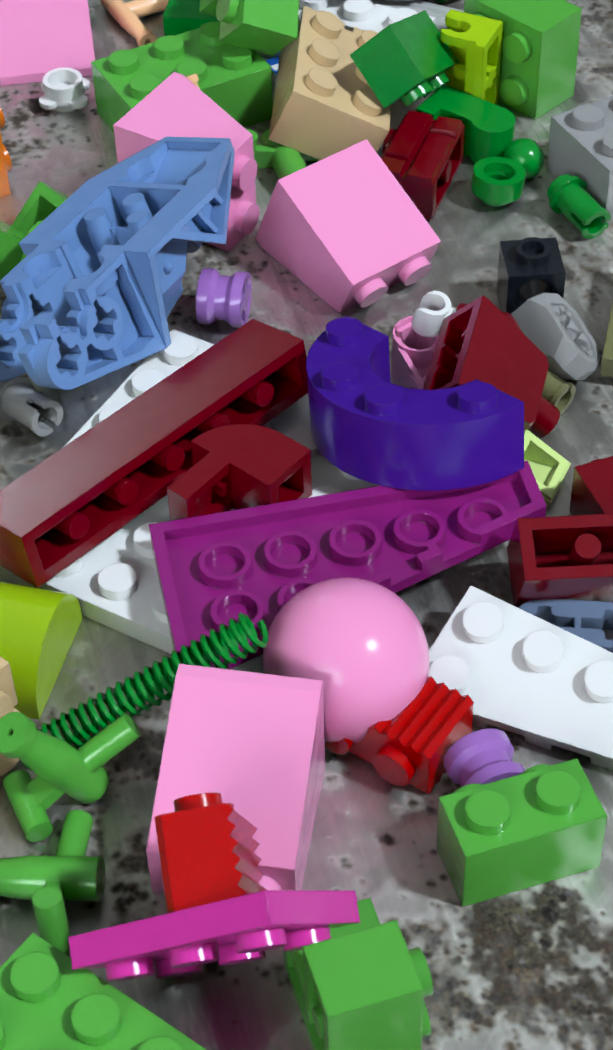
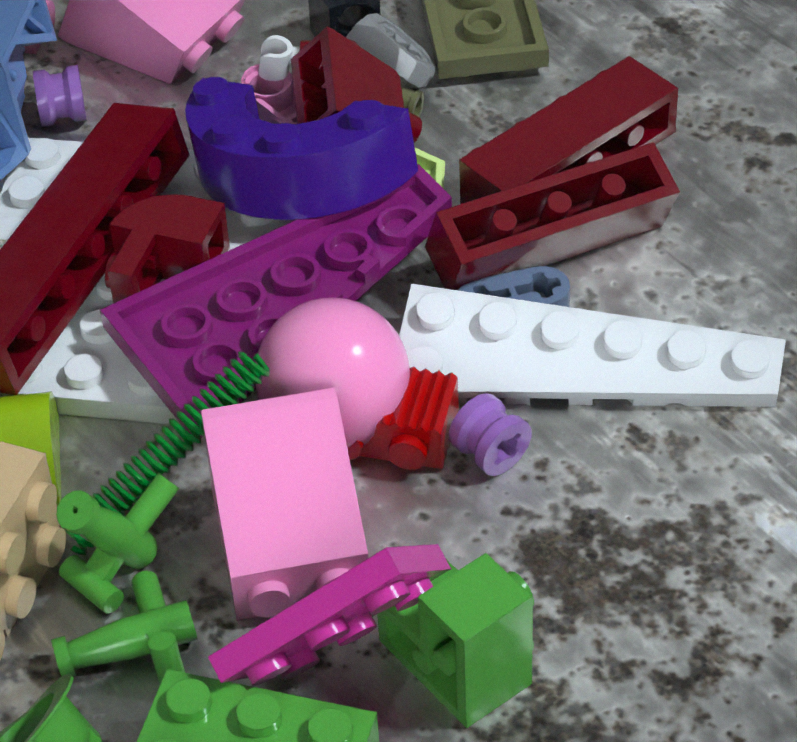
camera: 20 degrees left, 0 degrees up
red brick [154,792,267,913] -> none
bright green brick [436,758,607,907] -> none

